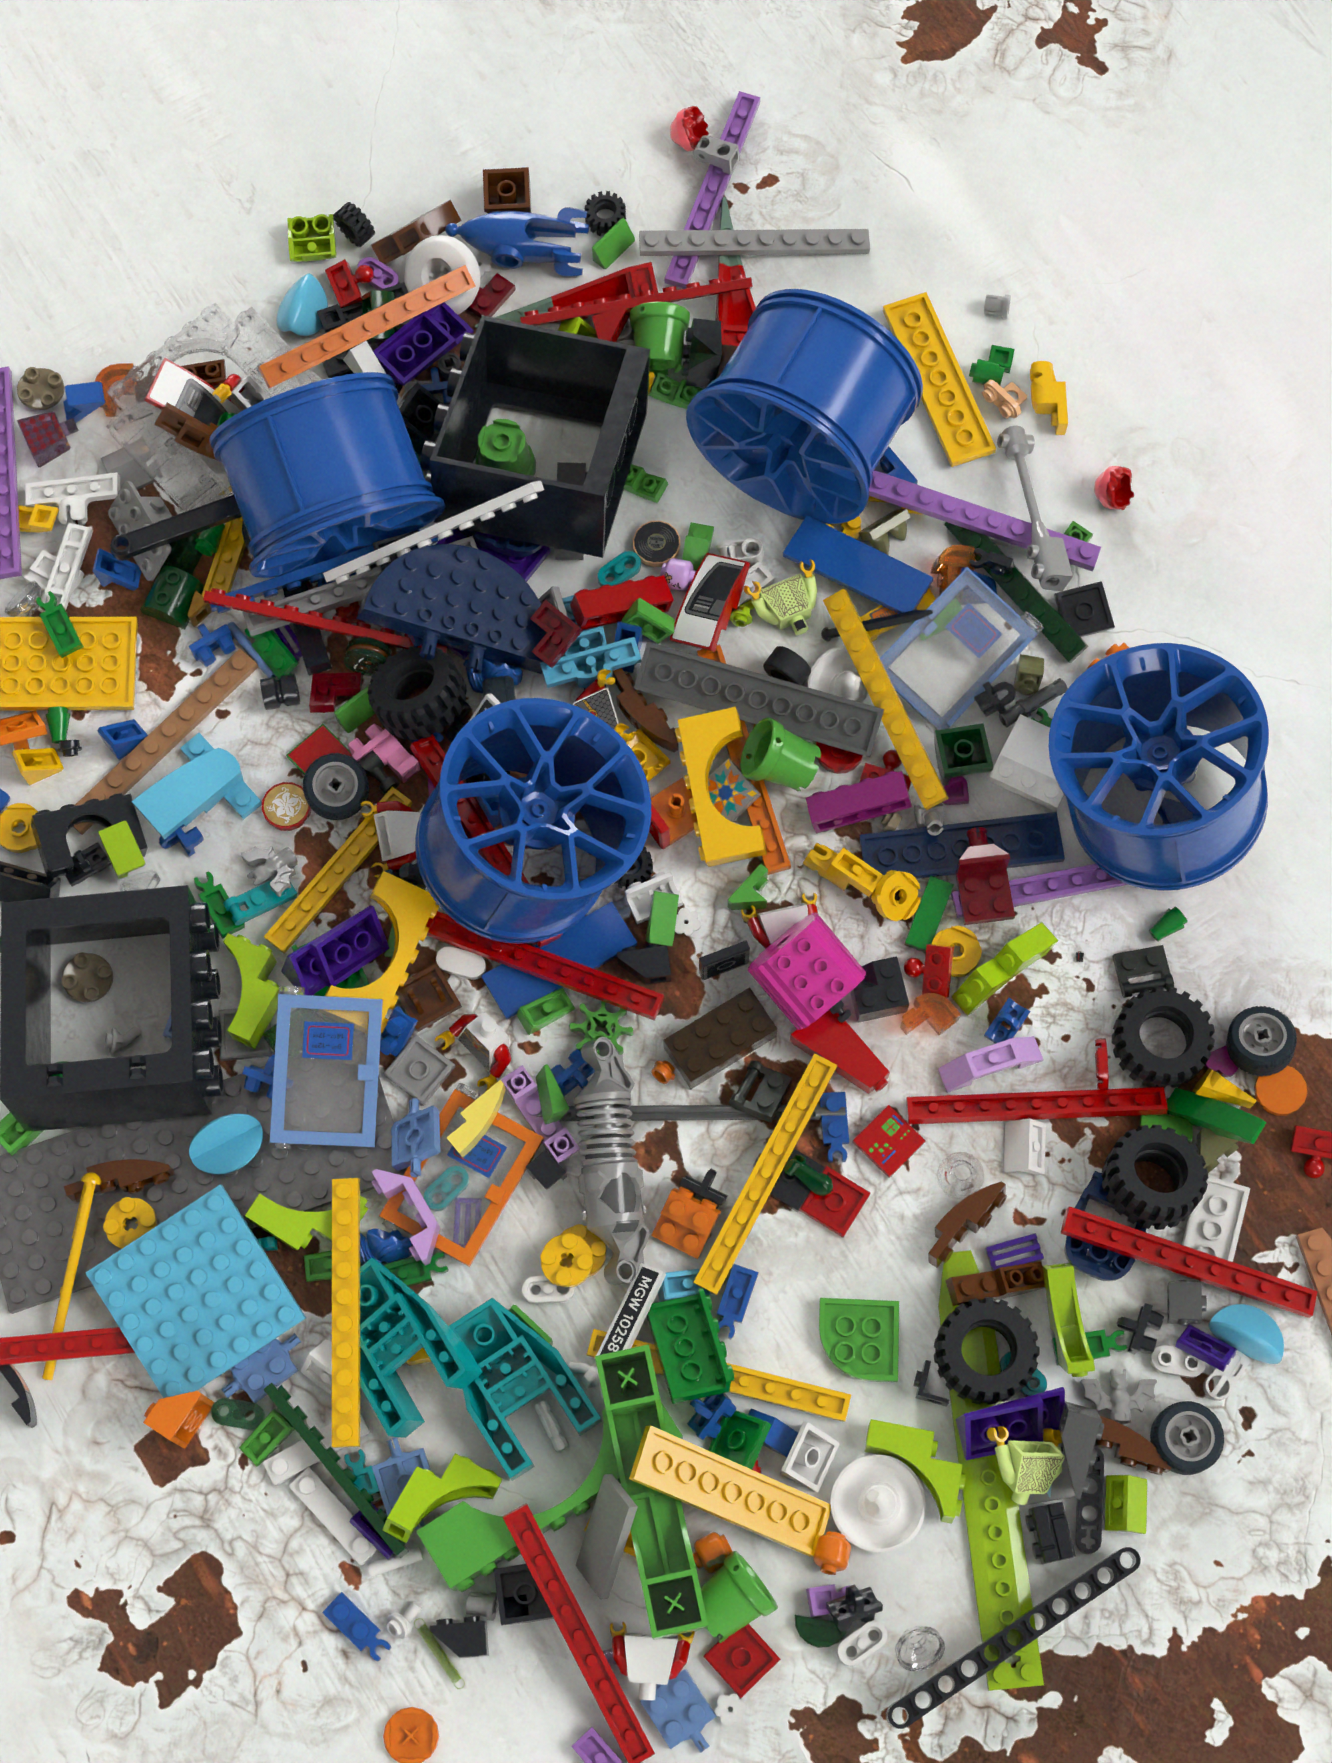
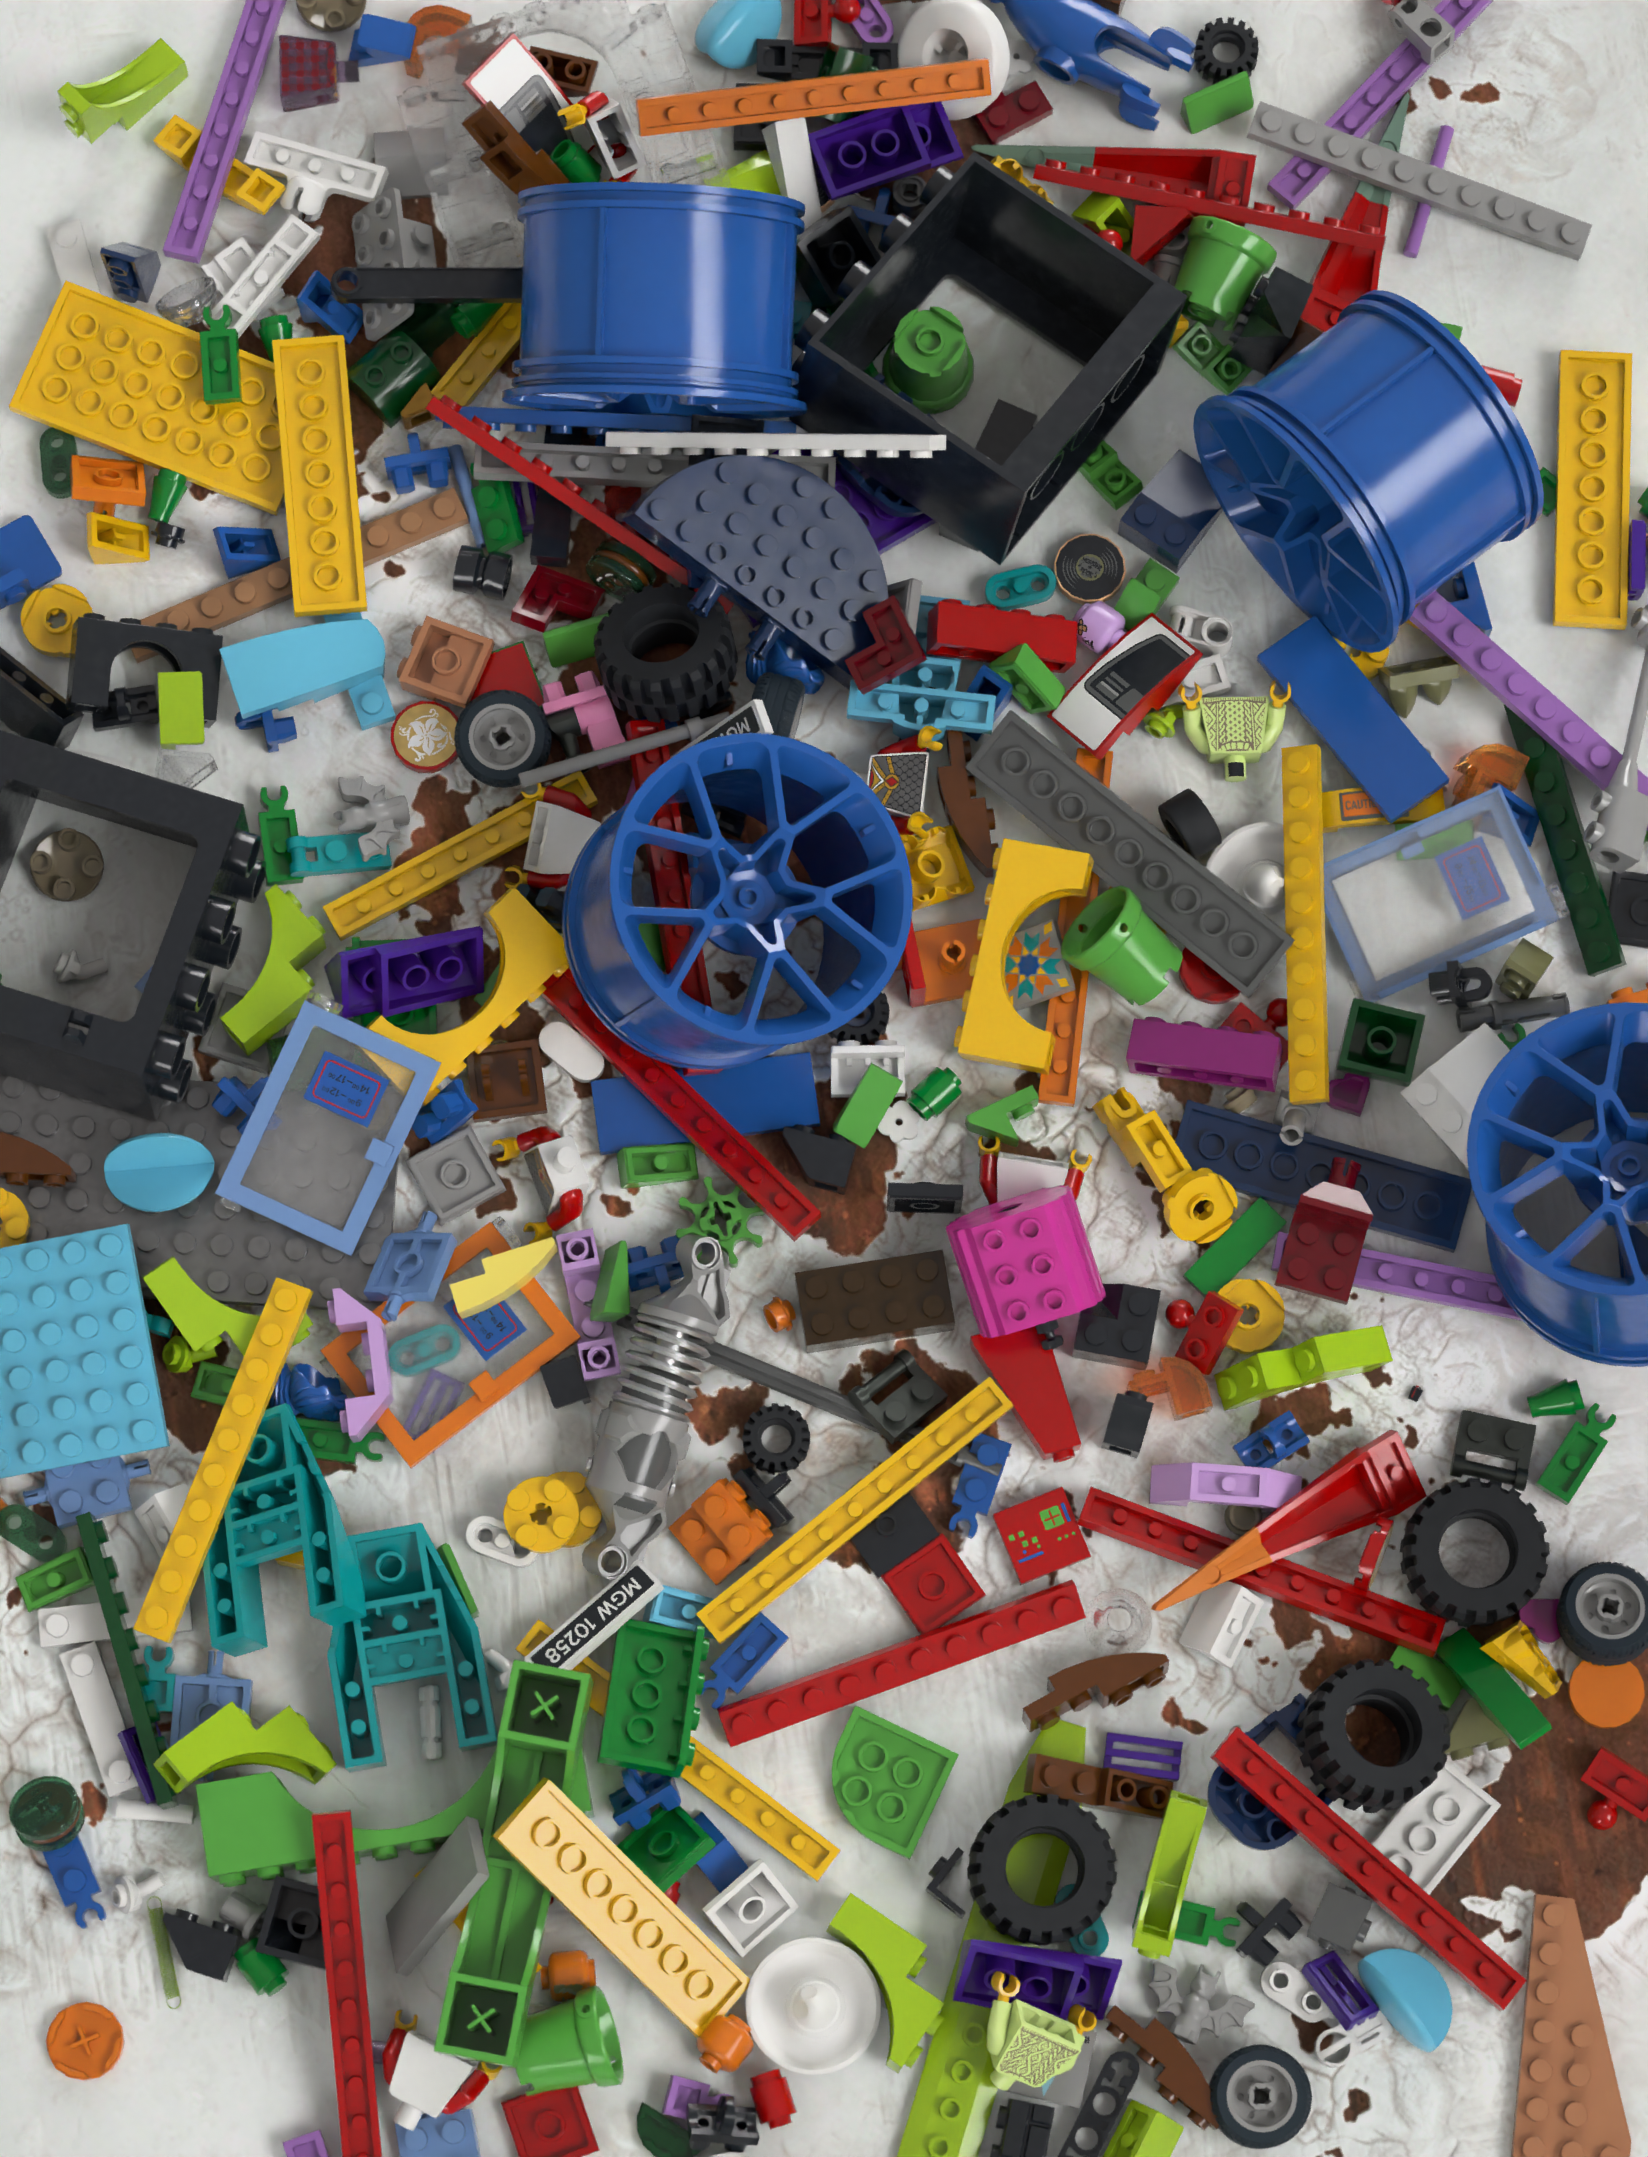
camera: 20 degrees right, 5 degrees up
dark green piece [784,1154,833,1196] -> none
black sword [821,610,933,641] -> none
black plate [969,548,1014,575] -> none
dark grey slope [1059,1401,1104,1499] -> none
none -> clear green head [9,1776,85,1852]
none -> lime plate [162,1336,218,1373]
none -> green brick [234,1937,289,1997]
none -> green cone [258,315,293,362]
none -> yellow plate [272,335,367,617]
none -> nougat plate [397,616,495,708]
none -> light grey bar [518,711,730,788]
none -> red plate [717,1580,1086,1748]
none -> black tyre [743,1403,810,1475]
none -> red brick [749,2069,797,2130]
none -> green brick [907,1067,962,1121]
none -> black slope [1101,1390,1154,1458]
none -> dark blue slope [1118,449,1223,574]
none -> red plate [1151,1429,1427,1611]
none -> dark tan plate [1224,1505,1262,1536]
none -> medium lavender bar [1403,125,1454,258]
none -> green plate [1535,1403,1616,1505]
none -> dark purple tile [1628,520,1646,601]

